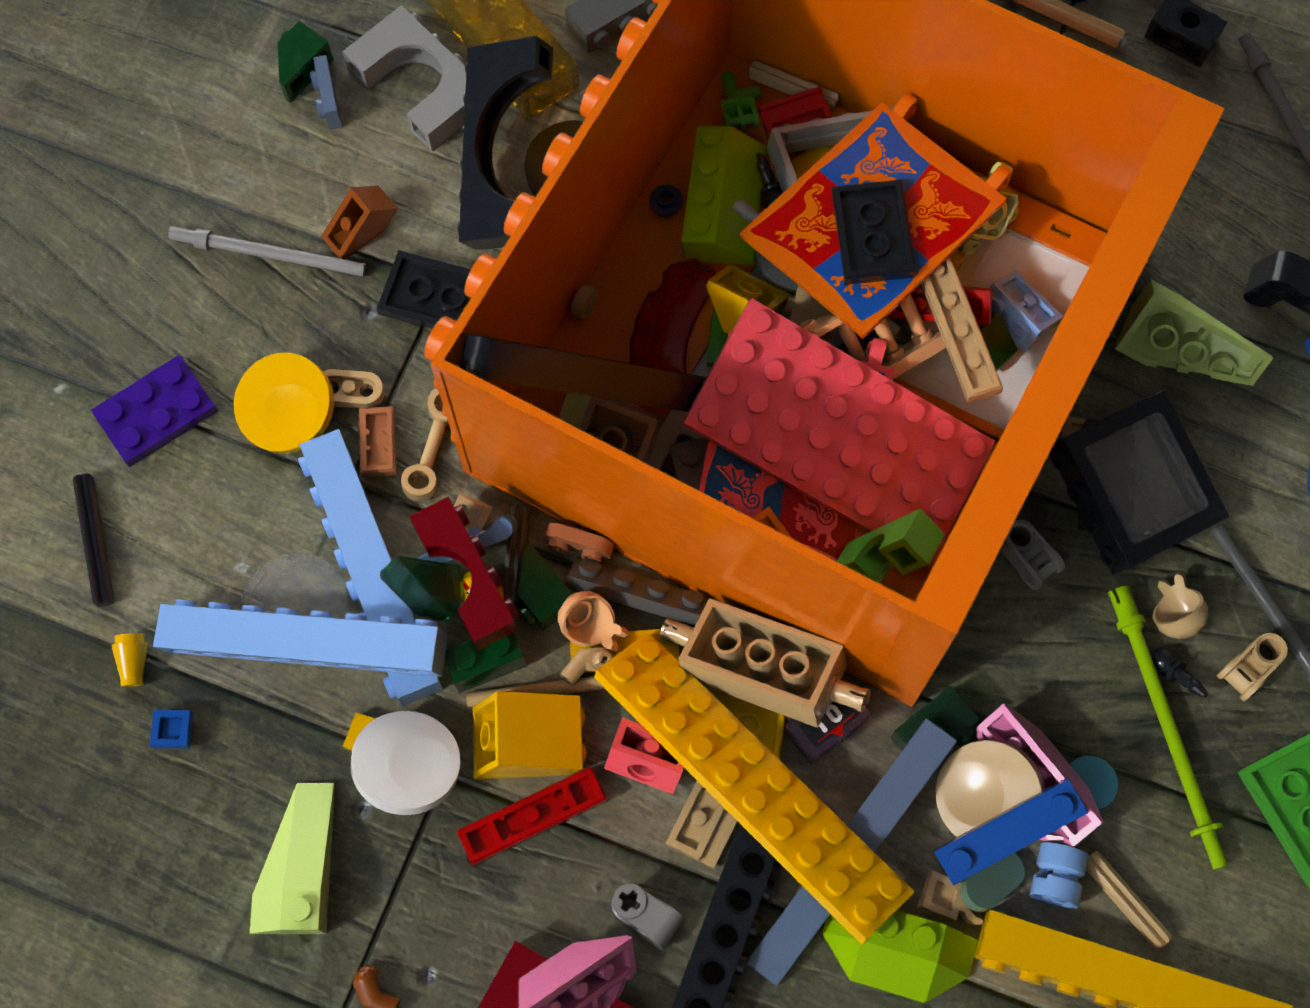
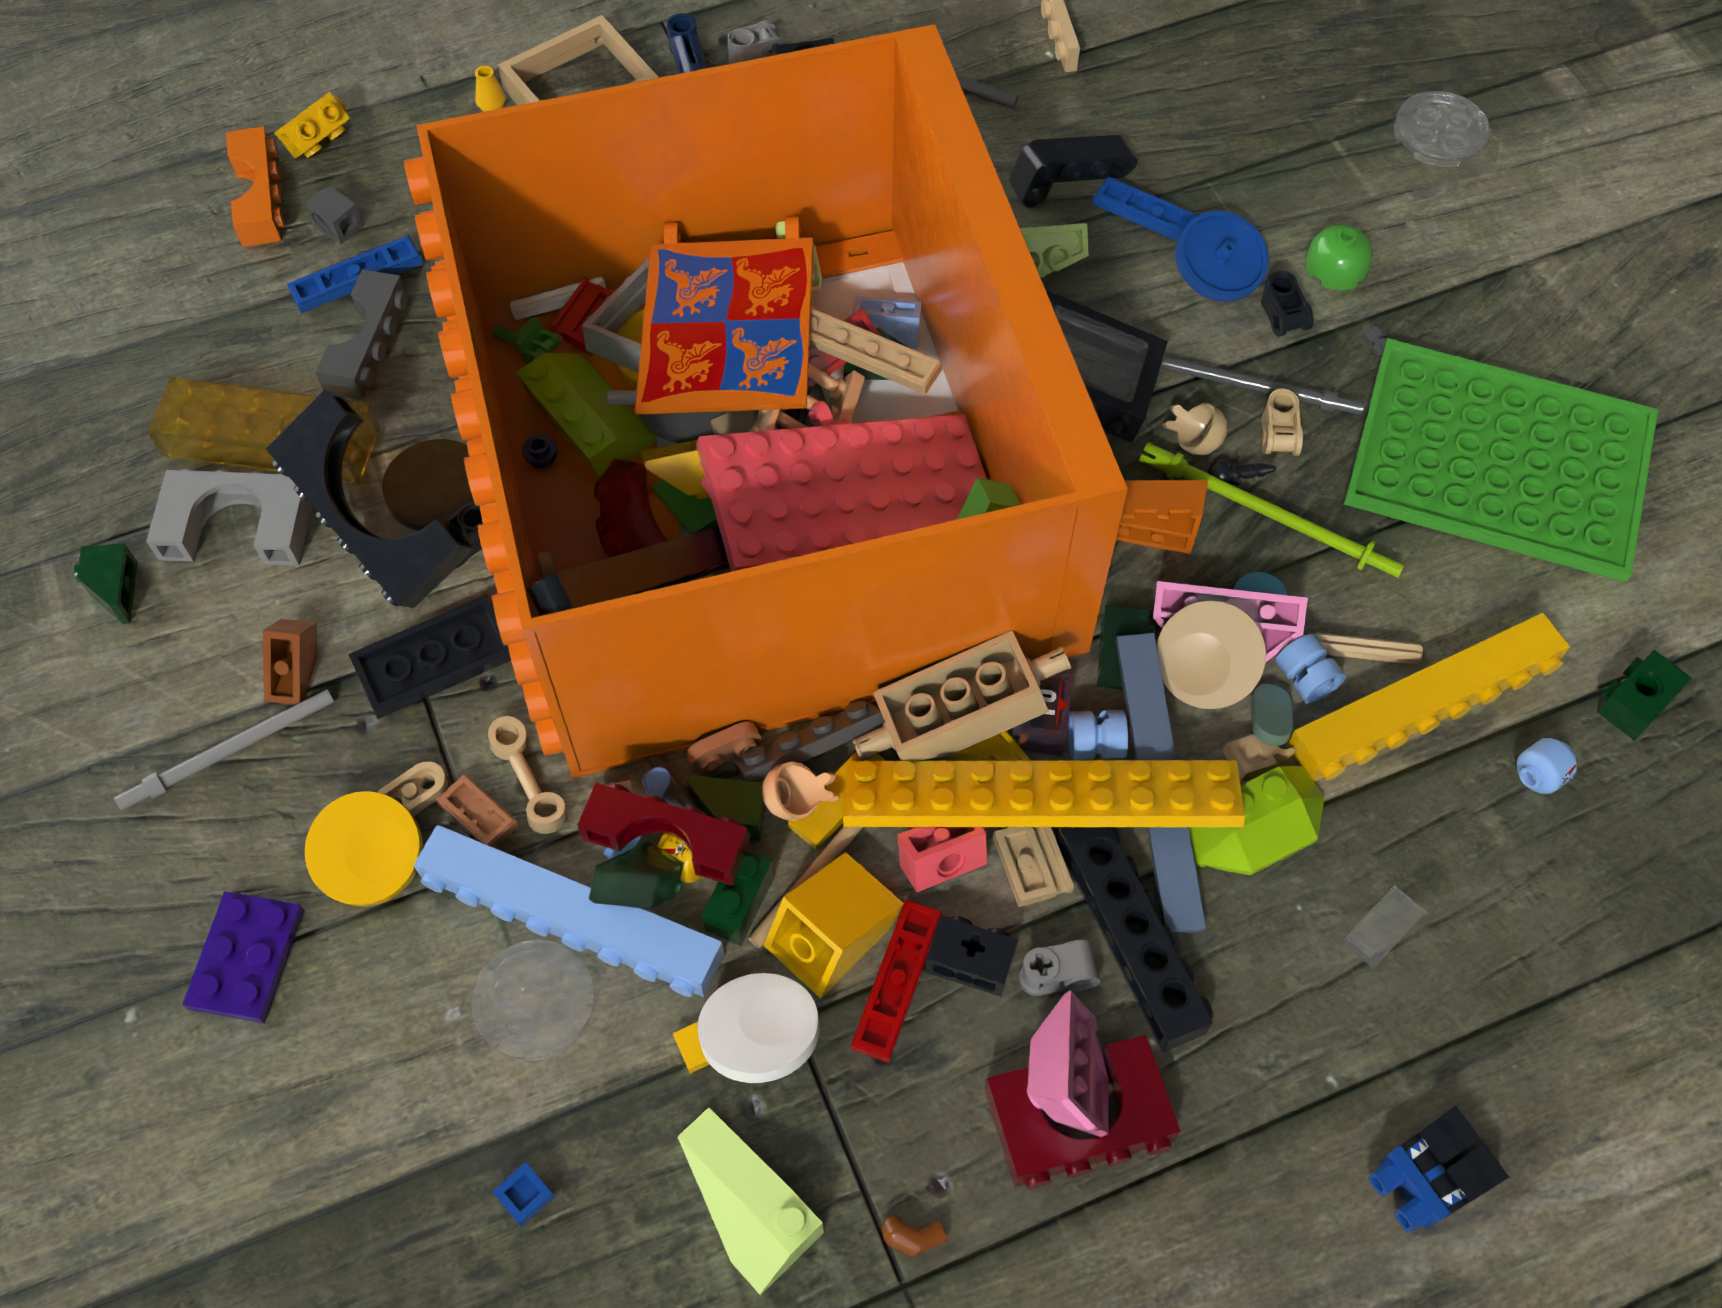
camera: 45 degrees left, 10 degrees down
black axle [73,473,114,607] -> none
yellow cone [111,633,148,687] -> none
light blue brick [153,599,448,677] -> none
sand blue plate [310,55,342,130] -> none
tan arm [559,647,613,685] -> none
black bar [756,152,783,209] -> none
black tile [831,180,916,285] -> none
blue plate [934,777,1088,886] -> none
none -> black brick [925,915,1018,997]
none -> light blue wheel [1067,710,1128,760]
none -> orange wedge [1116,480,1208,554]

